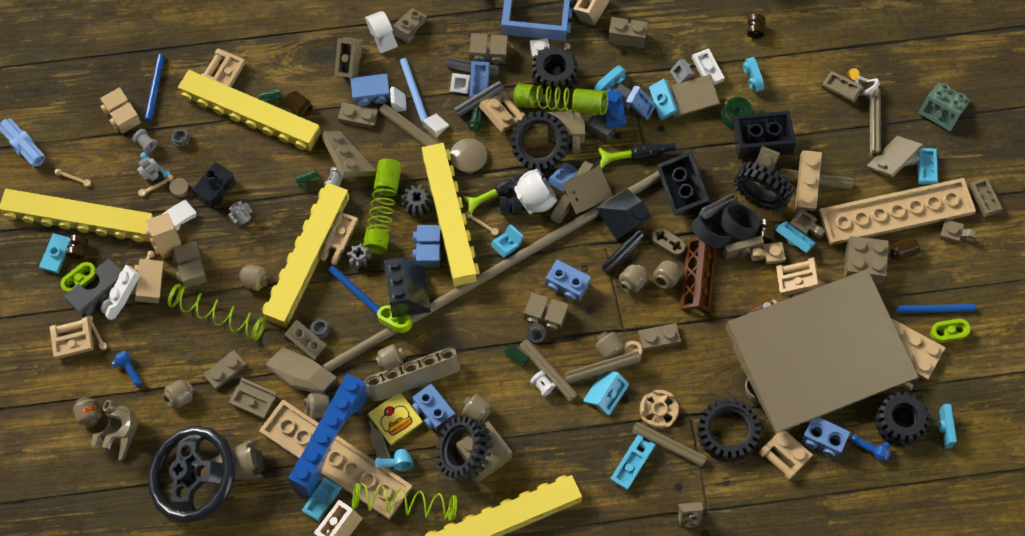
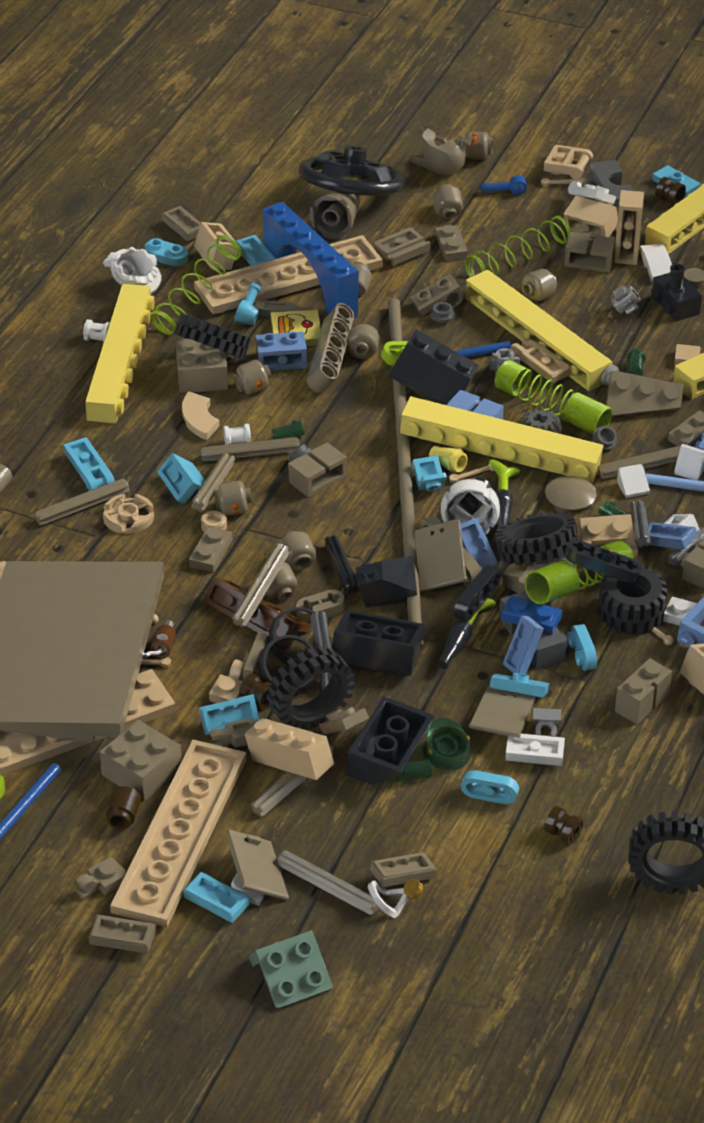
camera: 120 degrees right, 25 degrees down
lime plate [61,262,97,293] -> none
dark tan piece [266,347,337,394] -> none
medium blue brick [545,260,591,302] -> none
black tyre [697,398,761,462] -> none
tan plate [776,258,820,297] -> none
none -> tan tile [182,392,219,440]
none -> dark tan axle [232,543,289,627]
none -> light yellow cone [429,446,468,473]
none -> black beam [454,564,502,621]
none -> black beam [564,539,642,583]
none -> dark grey plate [592,426,617,451]
none -> tan tile [674,344,701,365]

